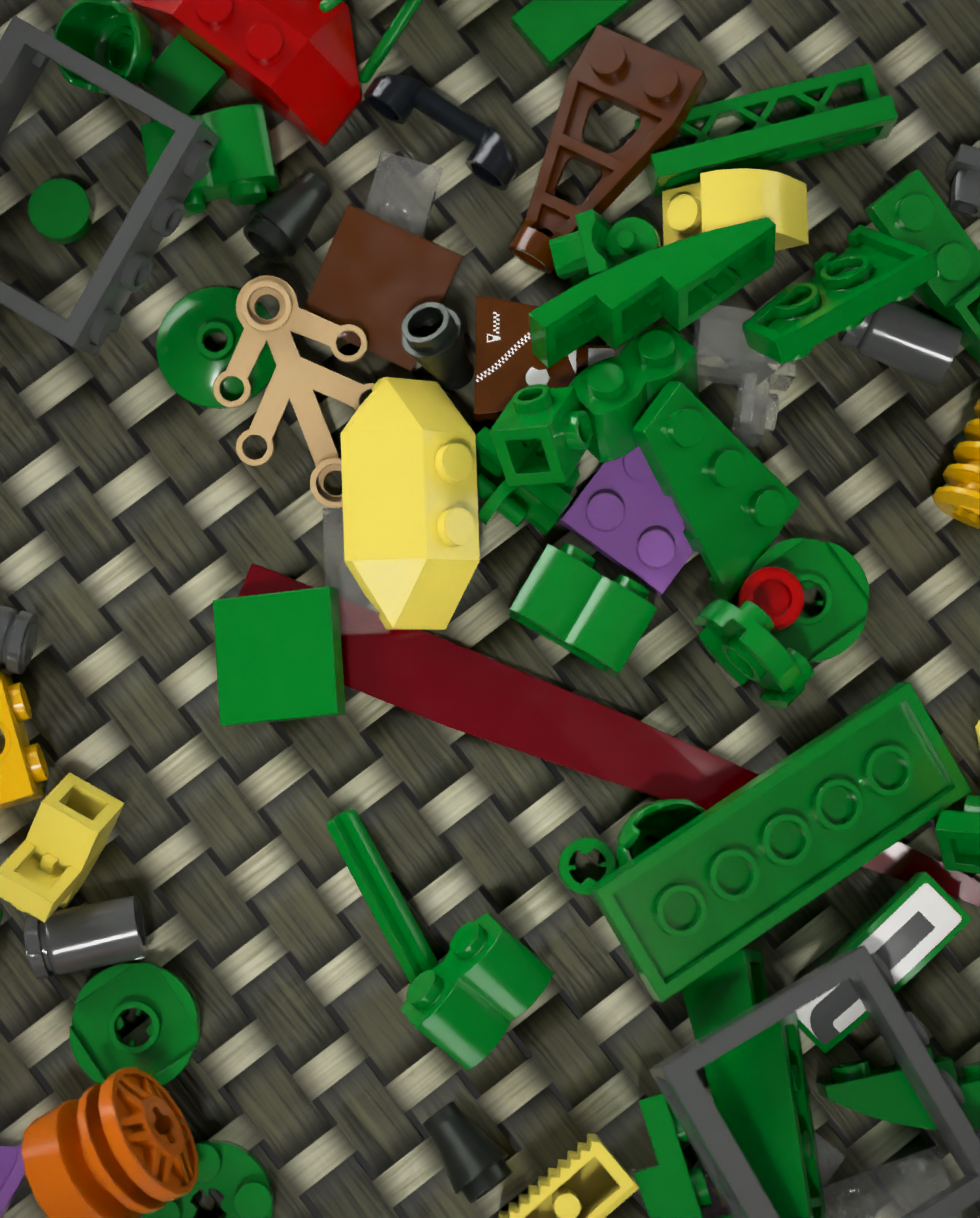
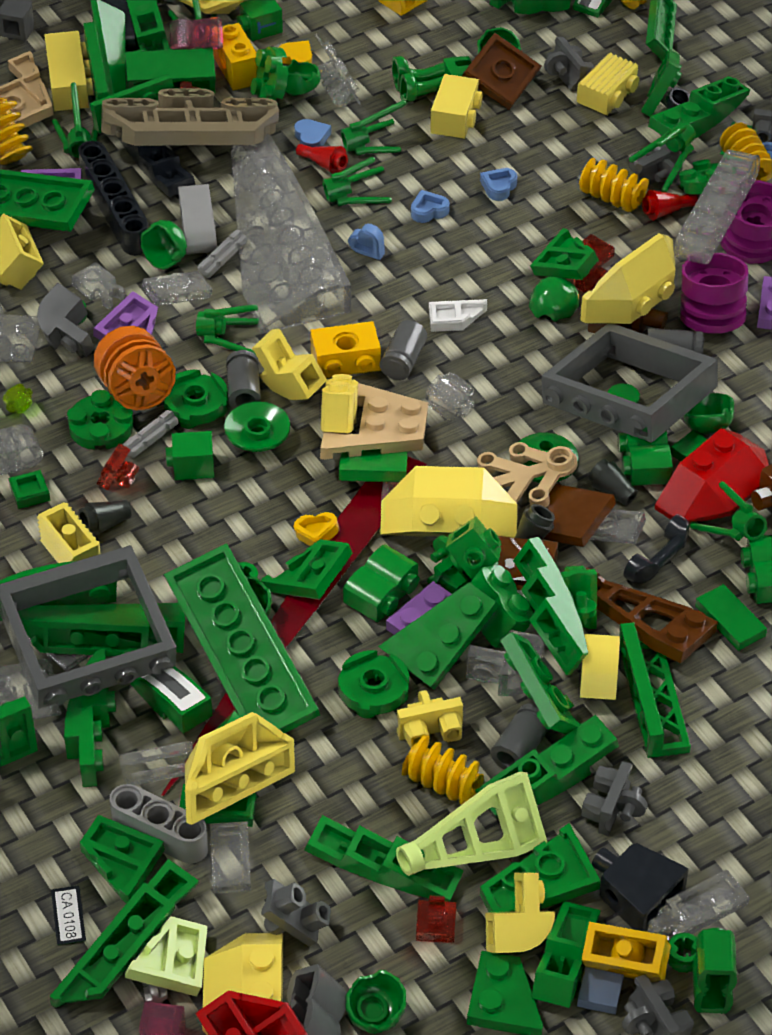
camera: 100 degrees right, 35 degrees down
green axle [326,809,439,984] -> none
green brick [401,912,554,1071] -> none
green plate [694,599,814,709] -> none
red tile [738,567,804,632] -> none
none -> clear red tile [97,443,139,490]
none -> light grey axle [122,410,179,458]
none -> green brick [166,431,214,480]
none -> green dish [224,401,290,452]
none -> green wing [261,539,353,600]
none -> yellow tile [293,512,339,546]
none -> tan wing [320,383,428,460]
none -> light yellow brick [321,374,358,433]
none -> light yellow hips [397,690,463,748]
none -> clear head [426,372,476,421]

